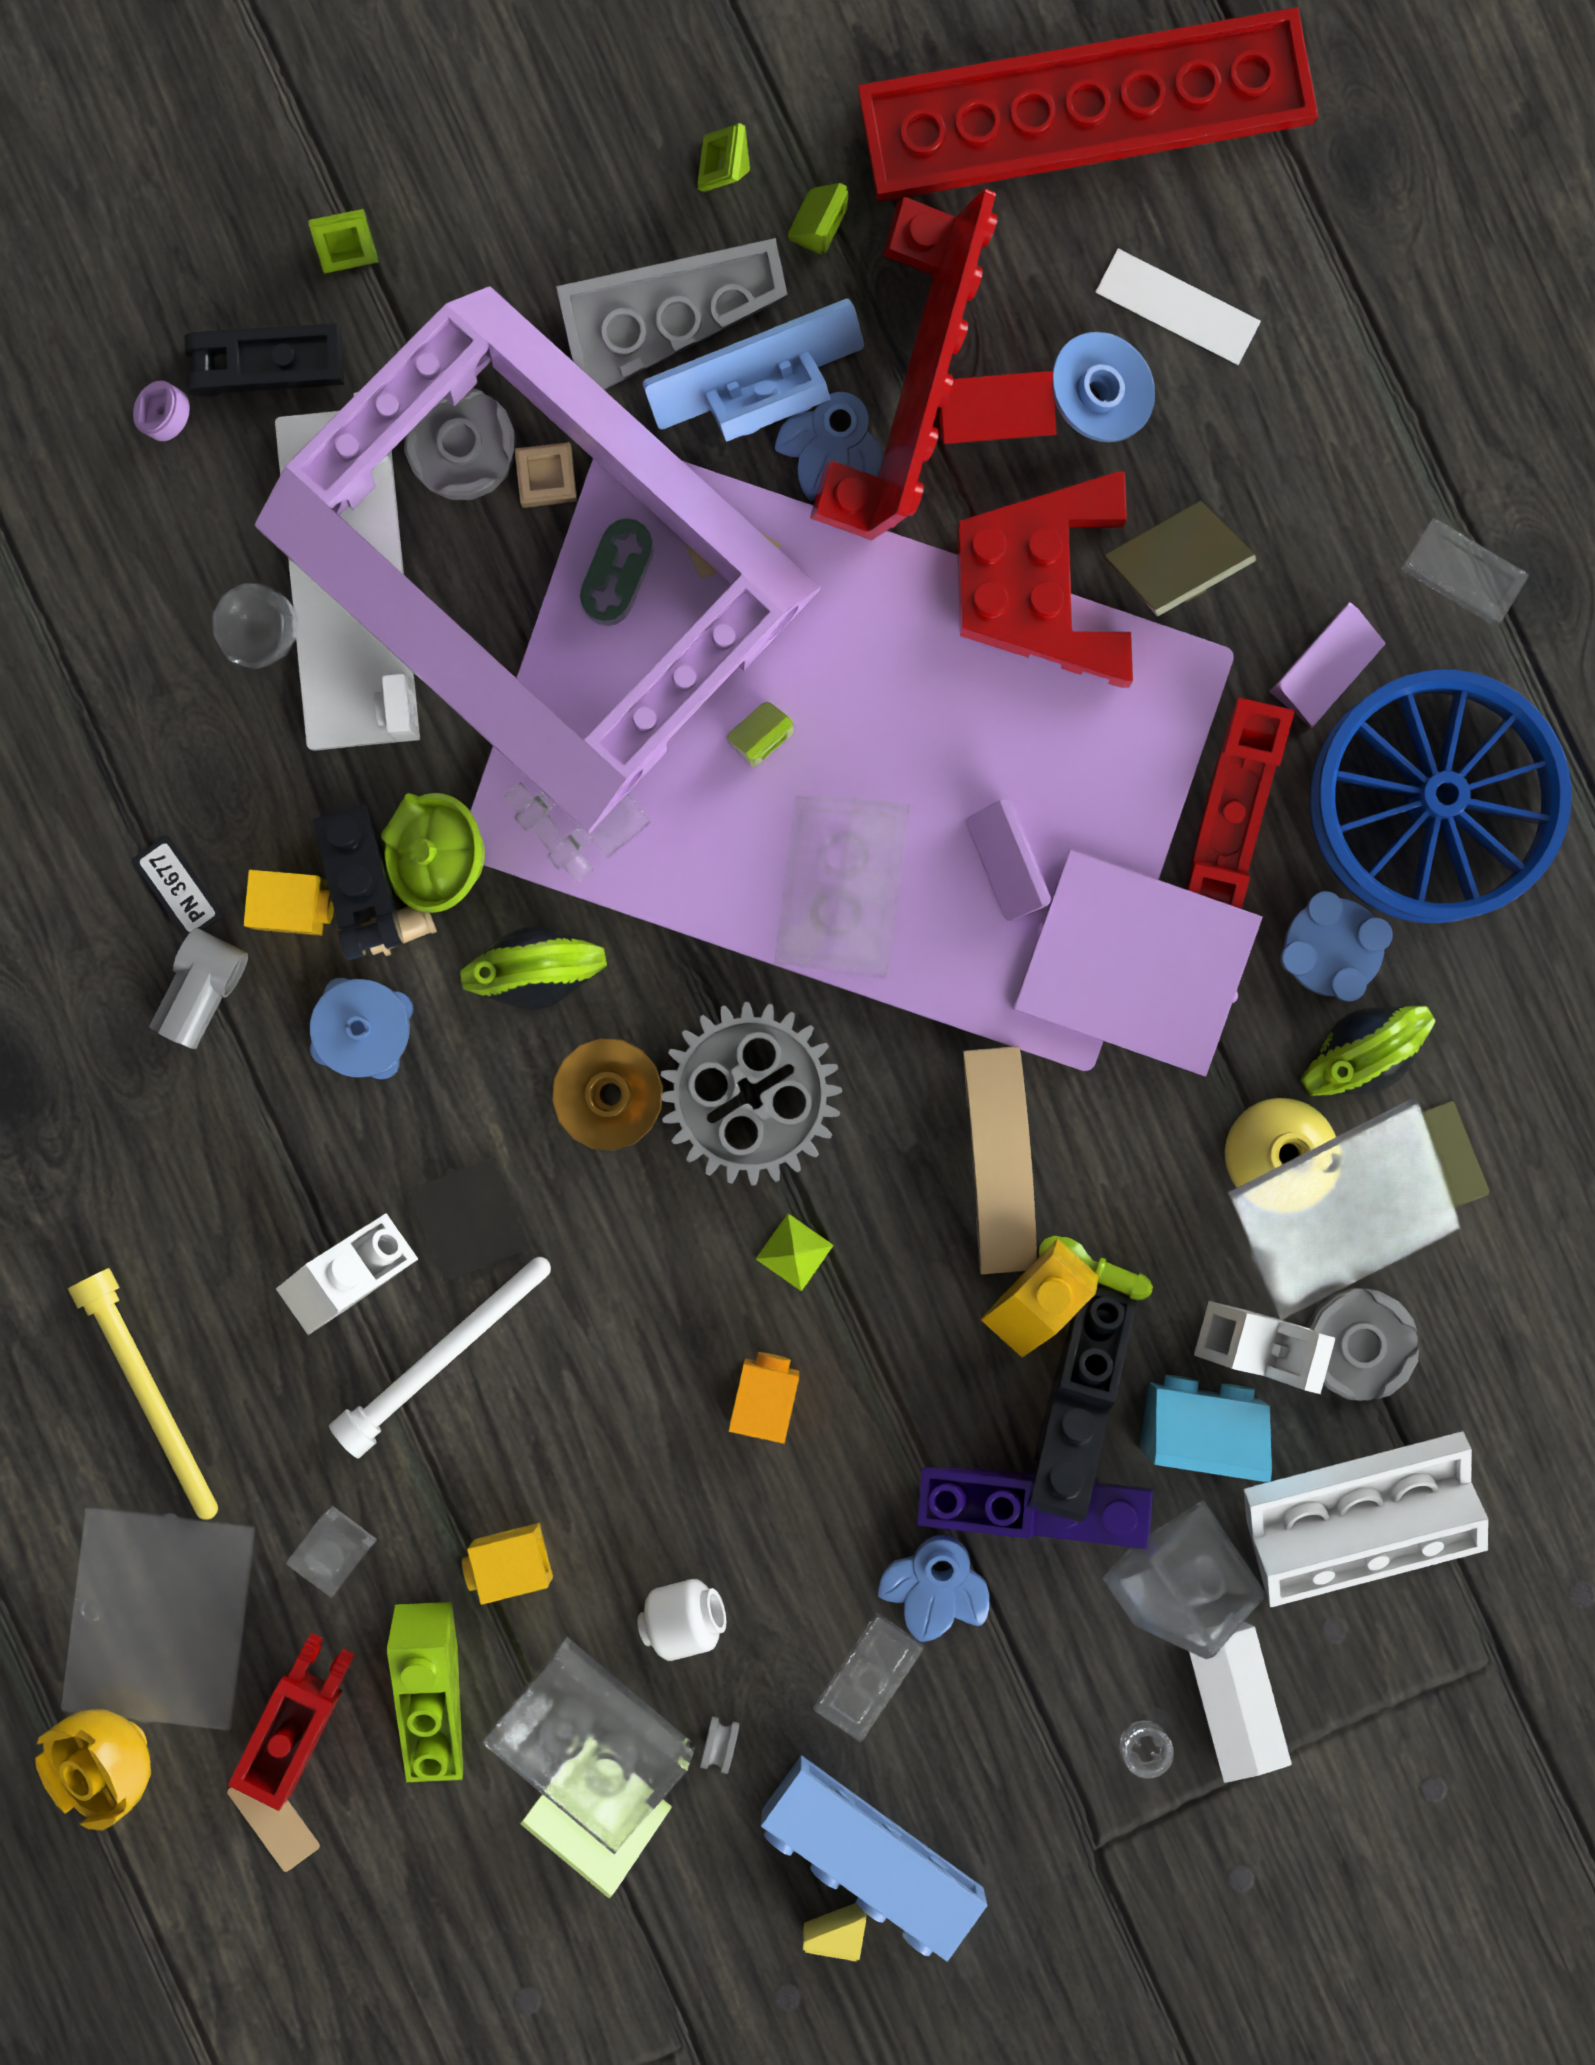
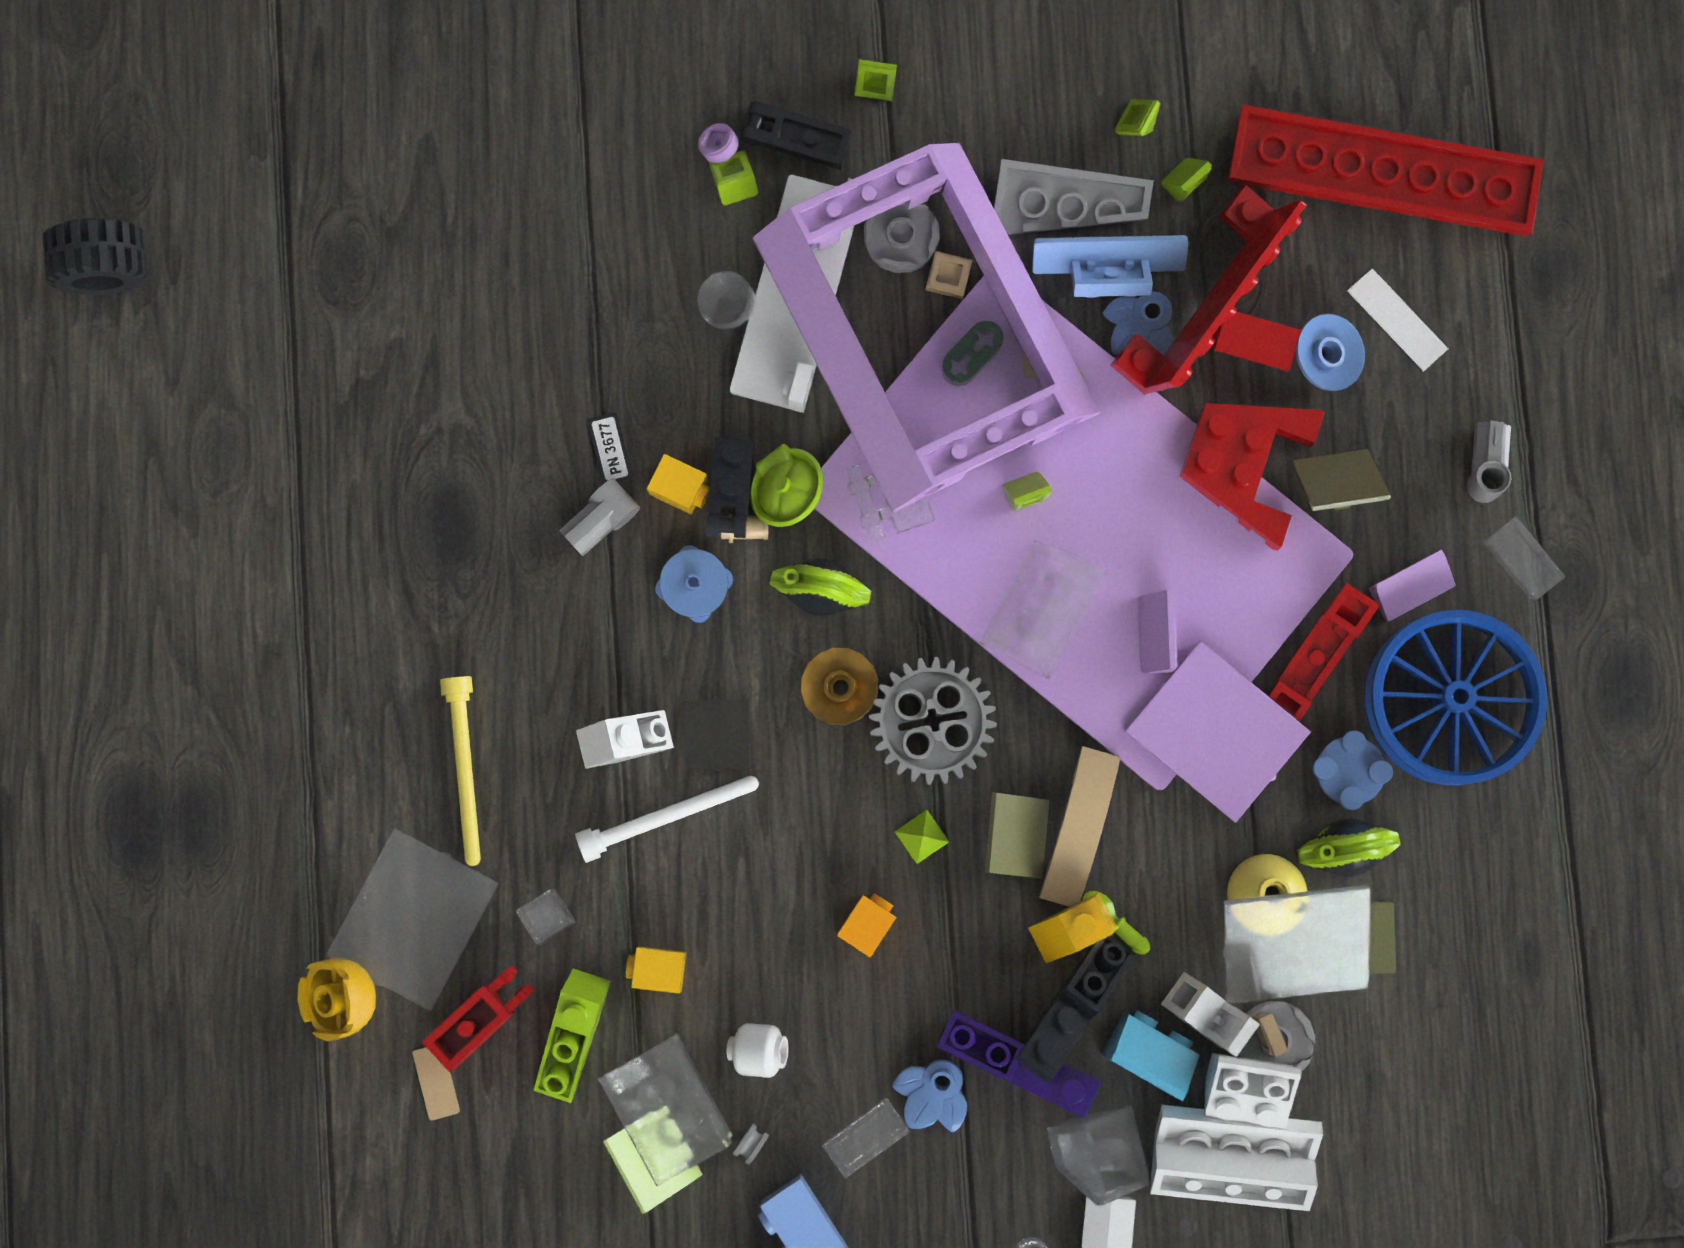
camera: 15 degrees right, 5 degrees down
none -> lime slope [708,150,758,205]
none -> olive piece [985,792,1049,879]
none -> white slope [1204,1053,1301,1129]
none -> tan tile [1251,1012,1288,1057]
none -> light grey piece [1466,421,1512,503]

